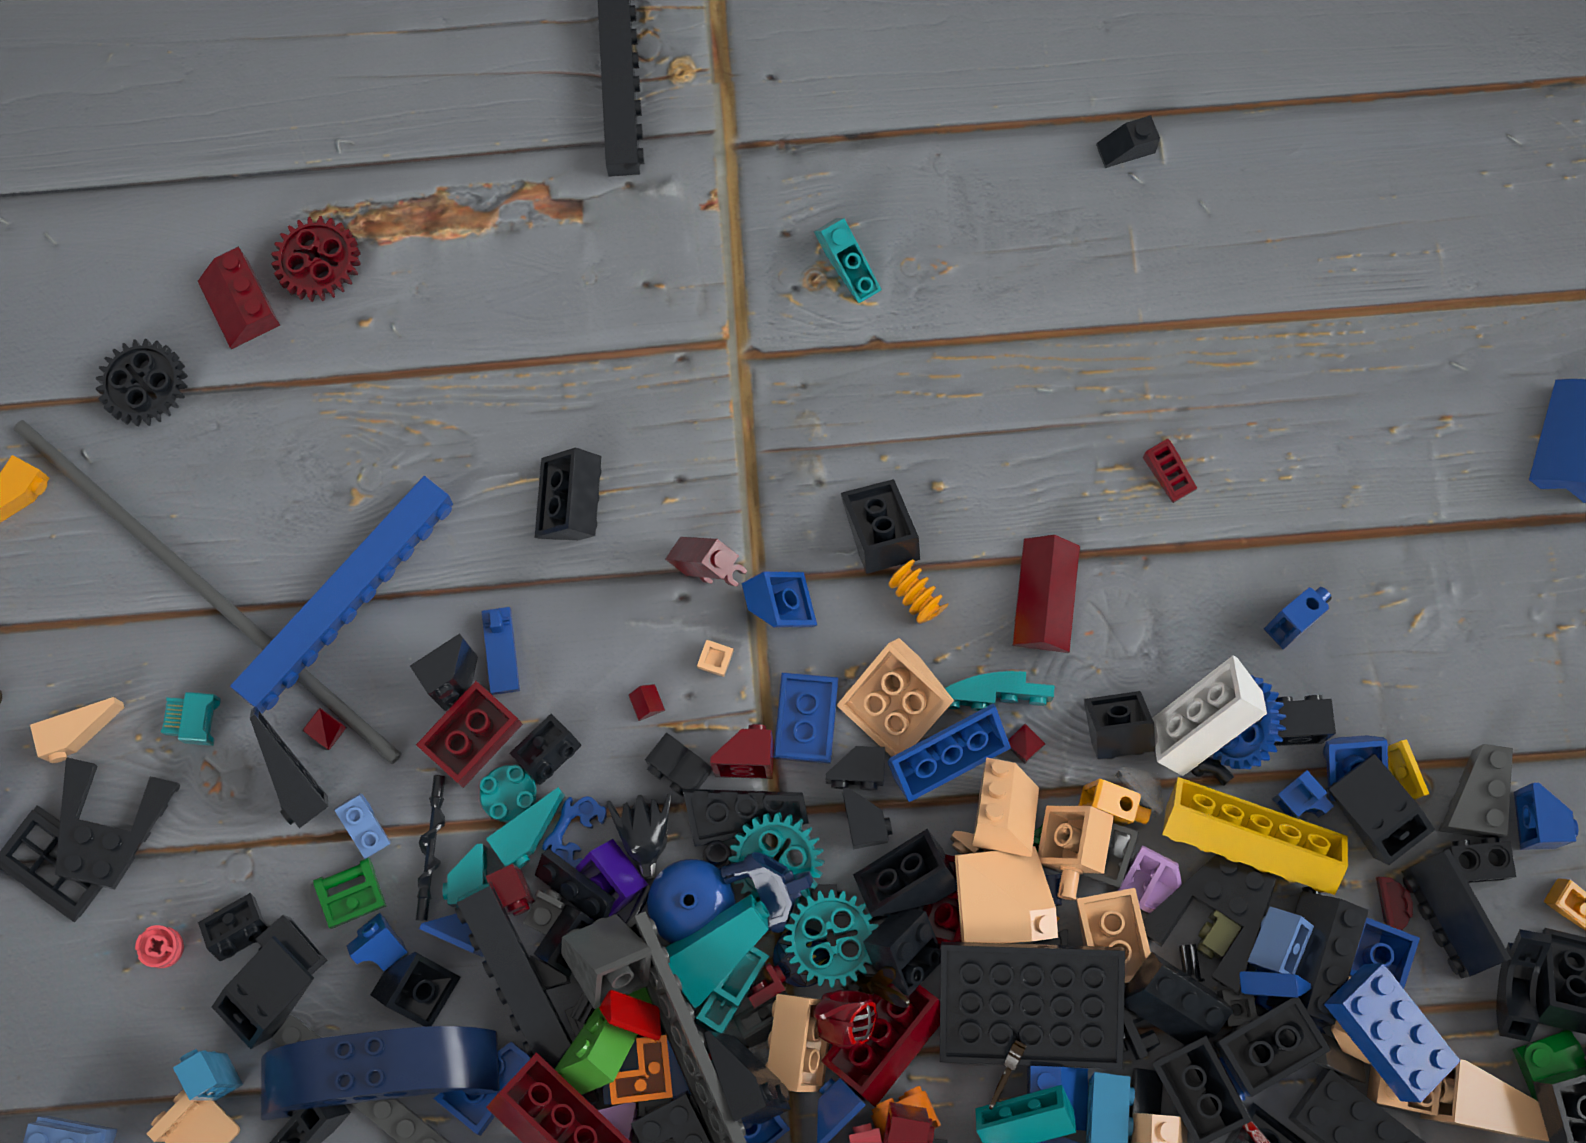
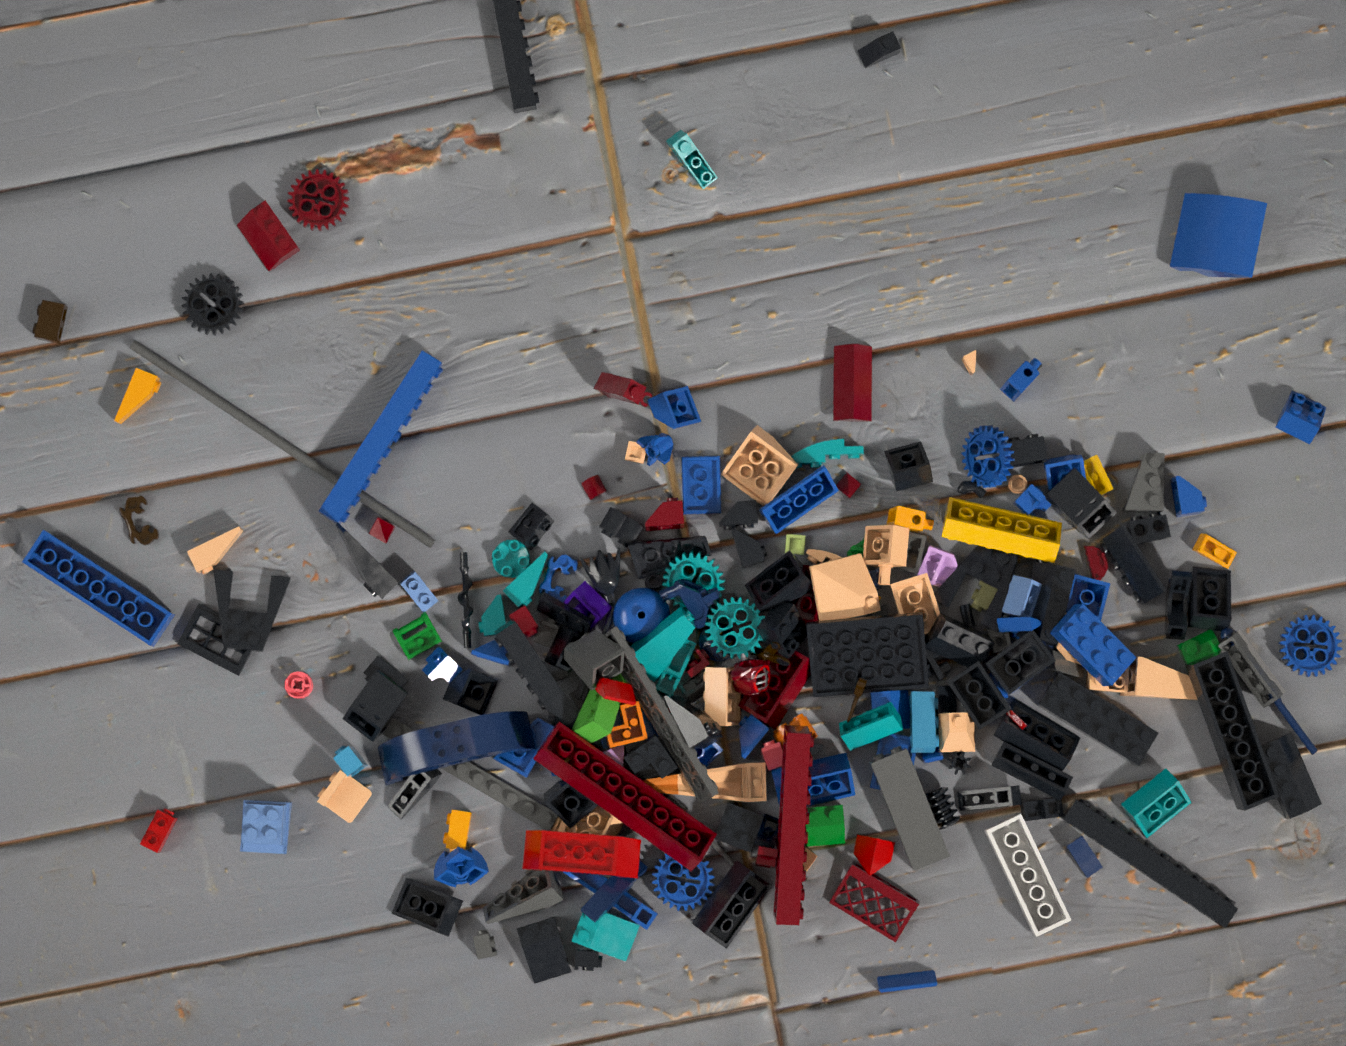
camera: 10 degrees left, 10 degrees up
teal piece [161,692,221,746] -> none
black bracket [198,893,270,961] -> none
black slope [410,633,478,711] -> none
dark red brick [416,681,523,788] -> none
blue hinge [482,607,520,695] -> none
black slope [534,447,602,541] -> none
black slope [841,479,920,574] -> none
light orange piece [889,559,948,624] -> none
light nougat slope [972,757,1039,857] -> none
dark red slope [1143,438,1197,503] -> none
white slope [1152,655,1267,776] -> none
none -> blue brick [637,433,673,466]
none -> yellowish green tile [785,534,806,555]
none -> light nougat slope [962,350,976,375]
none -> light nougat plate [1008,475,1027,494]

